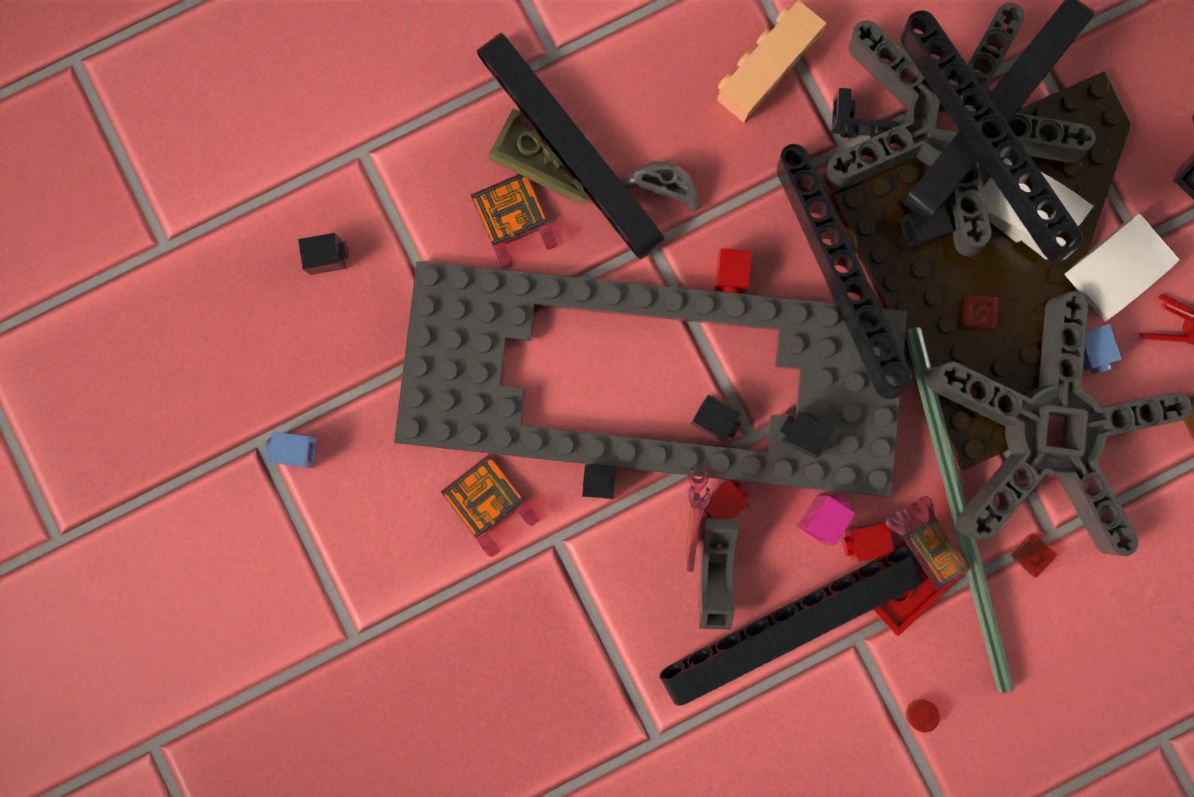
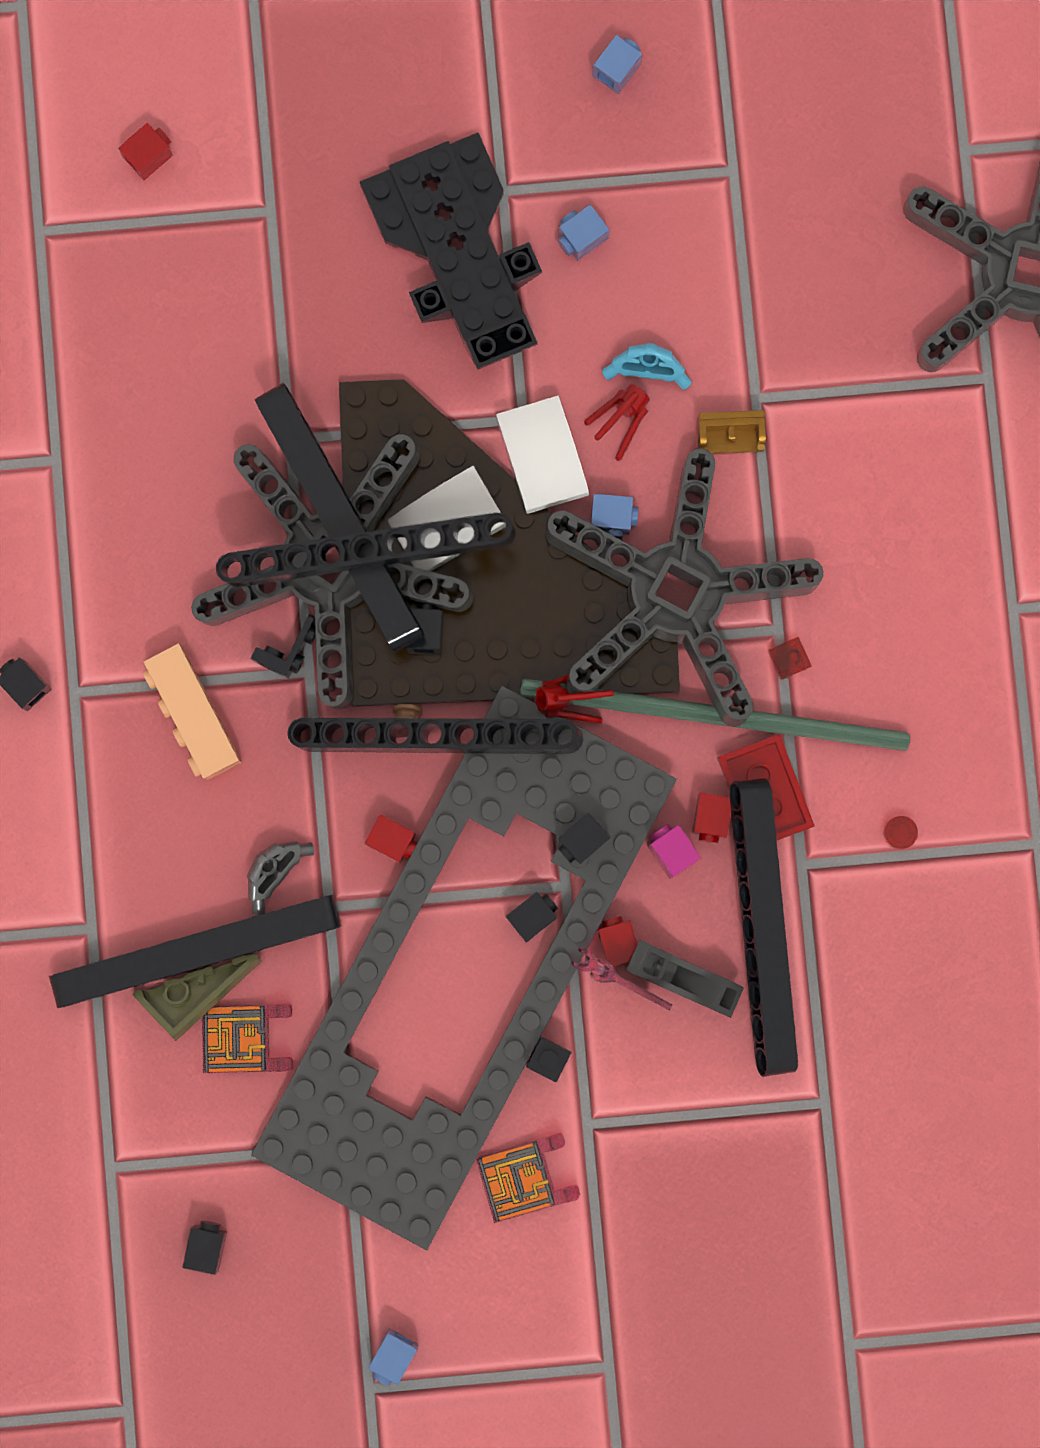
camera: 70 degrees left, 0 degrees up
flag [885,496,971,591] -> none
clear red tile [962,295,999,330] -> none
none -> red plant [535,674,614,723]

